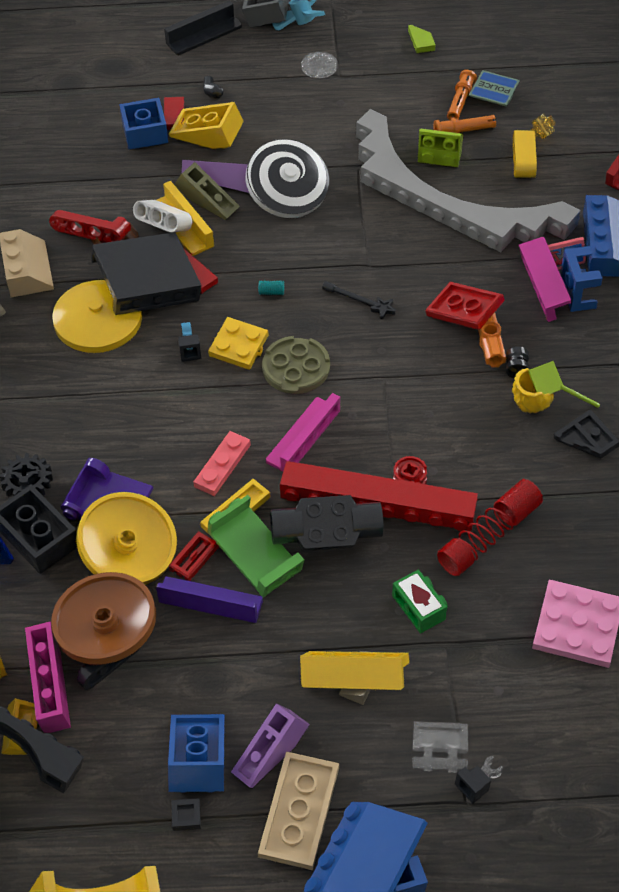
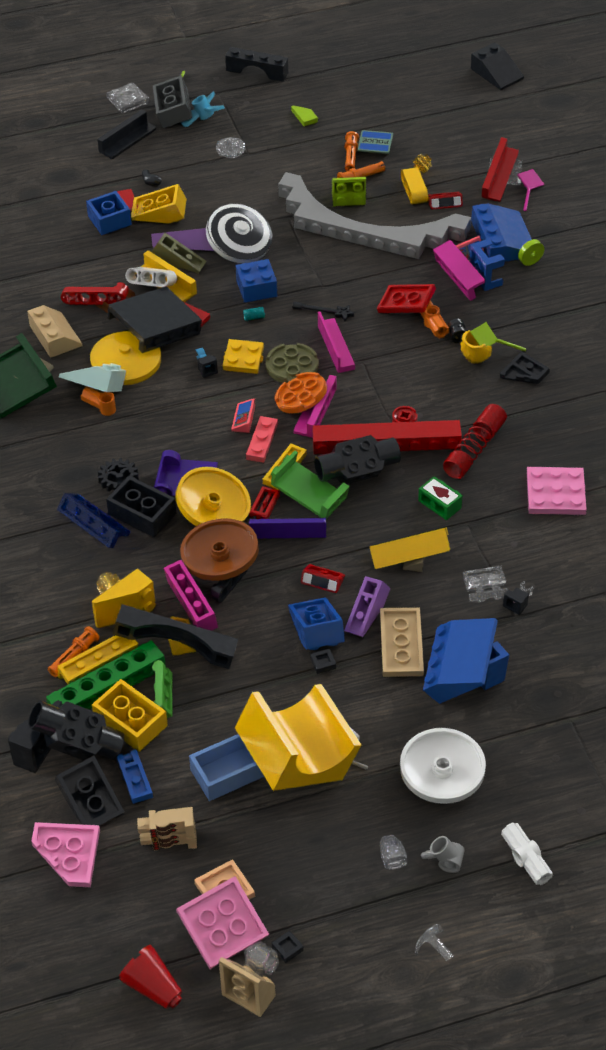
camera: 15 degrees left, 5 degrees down
none -> light aqua slope [59,363,127,392]
none -> orange piece [81,386,116,416]
none -> slope [231,398,255,433]
none -> blue brick [235,259,277,303]
none -> orange tile [275,372,327,413]
none -> red slope [301,564,345,593]
none -> dark pink panel [318,311,355,373]
none -> slope [428,192,463,209]

